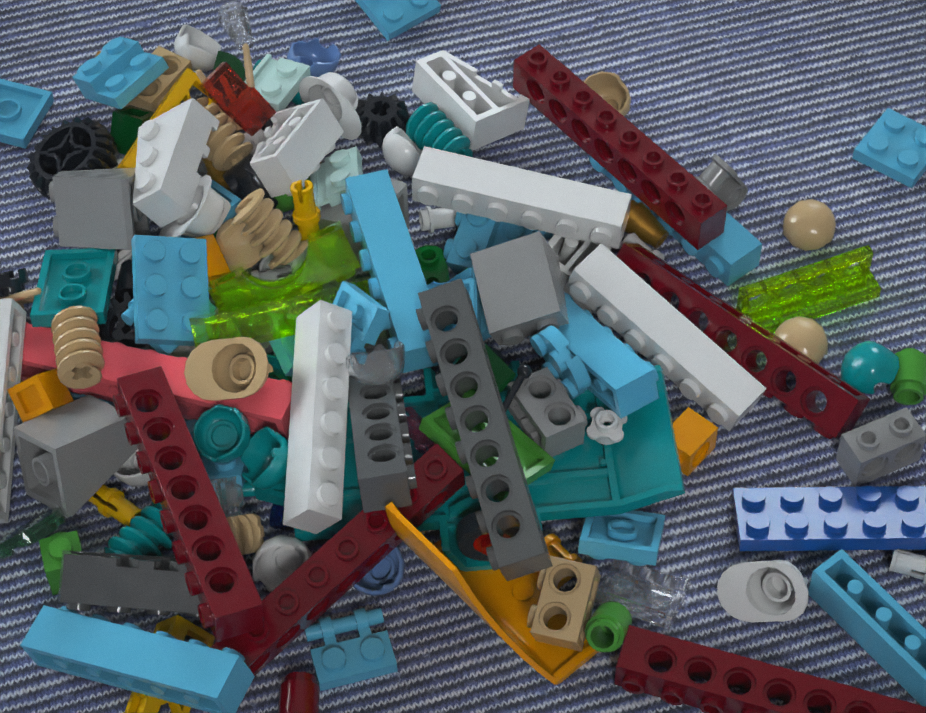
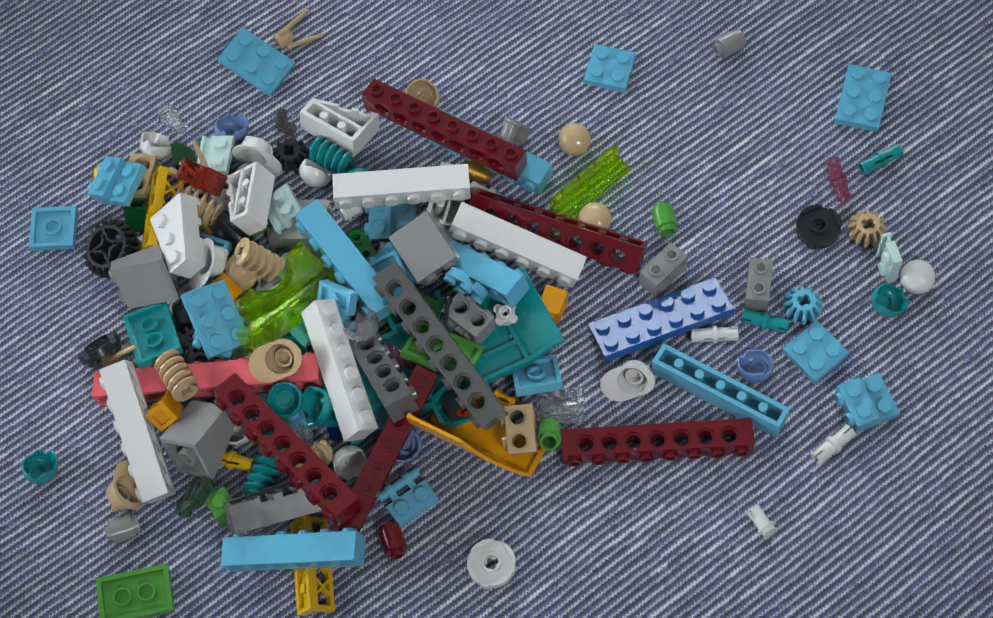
camera: 15 degrees left, 10 degrees up
yellow pin [290,180,321,241] -> none
teal hair [841,341,899,394] -> none
none -> clear smoke arm [276,109,297,136]

